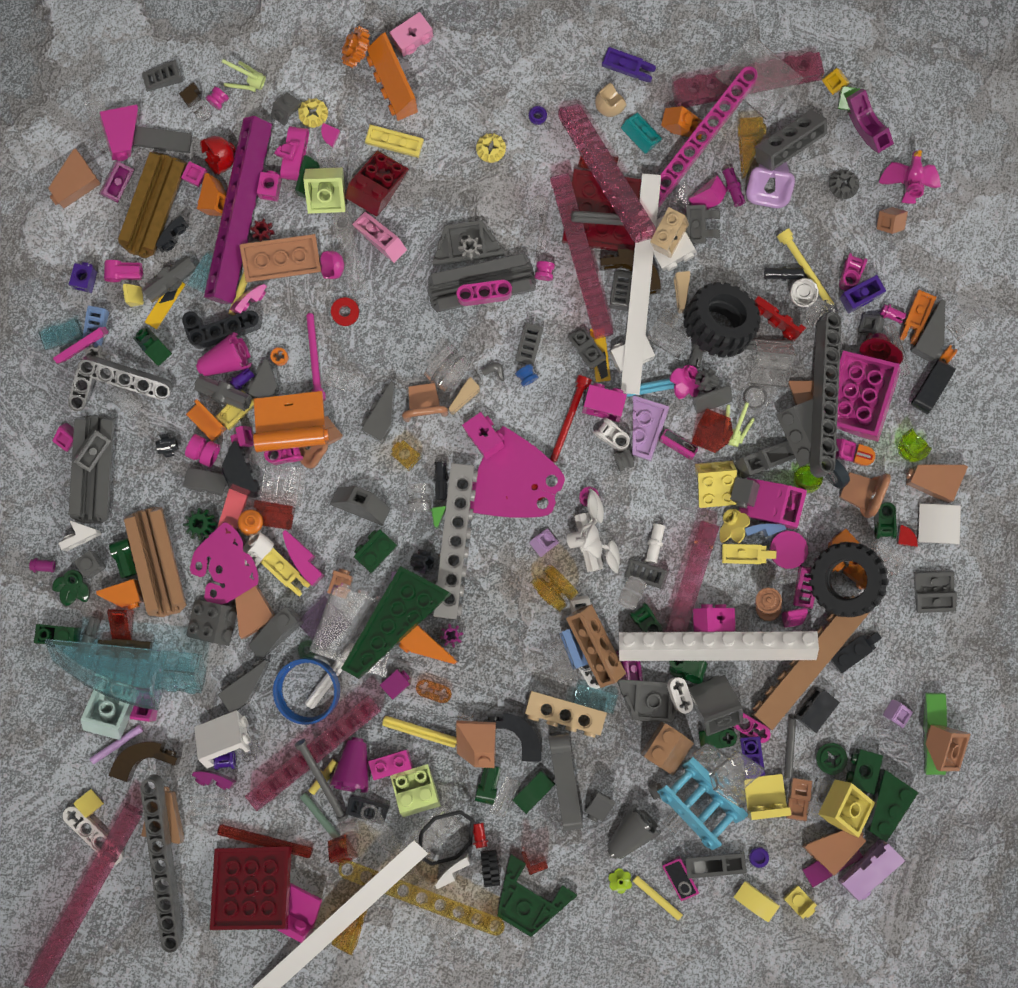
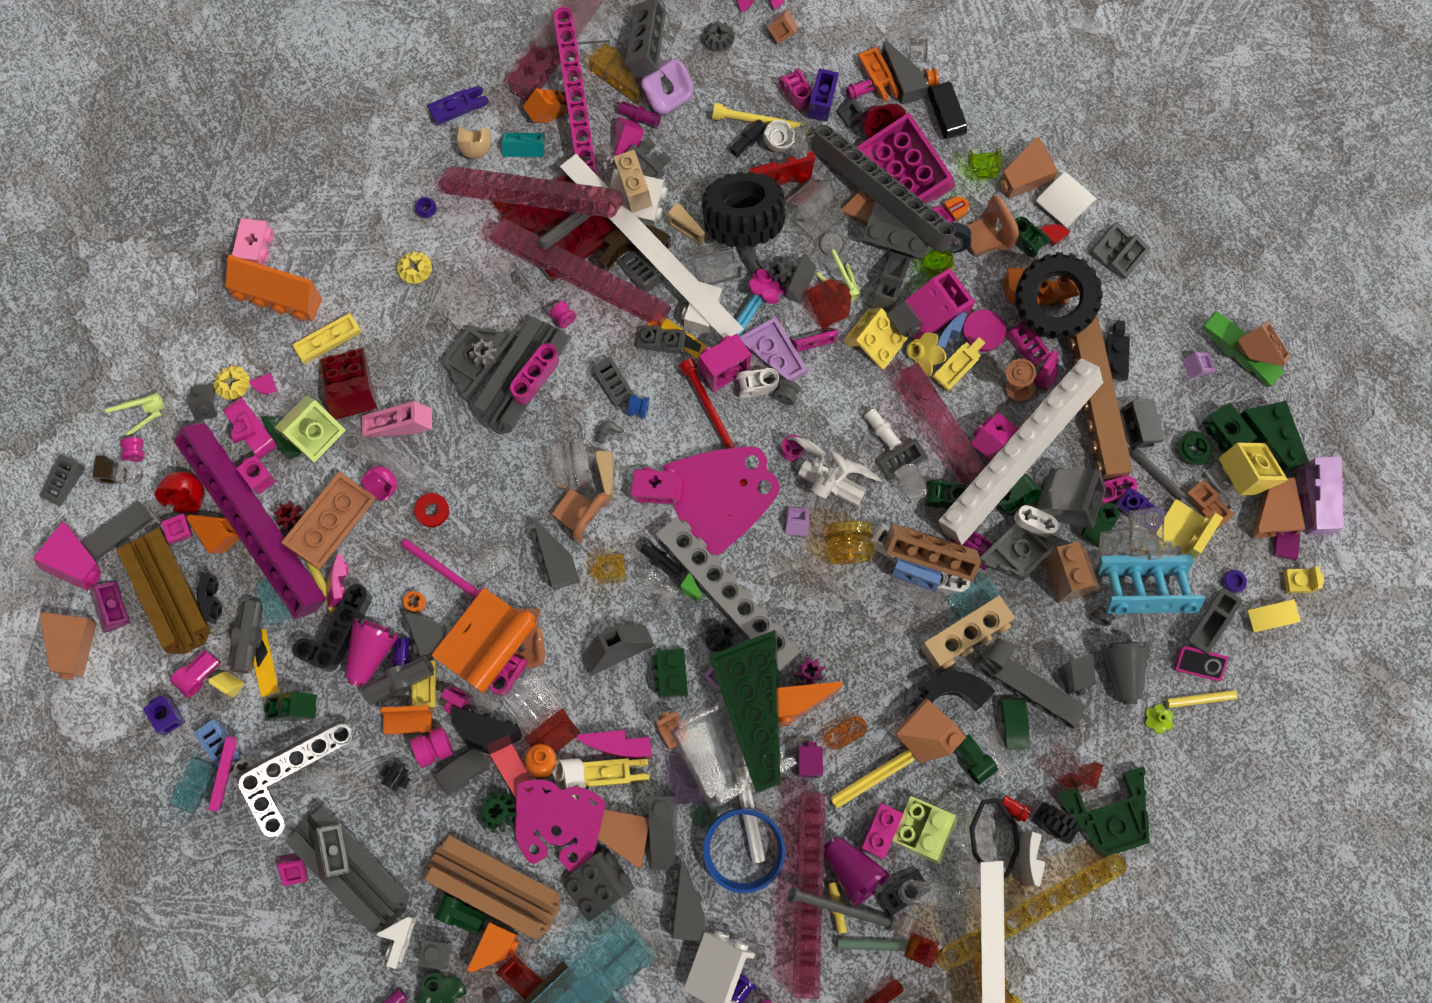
camera: 55 degrees left, 10 degrees down
orange gear [341,26,370,68] -> none

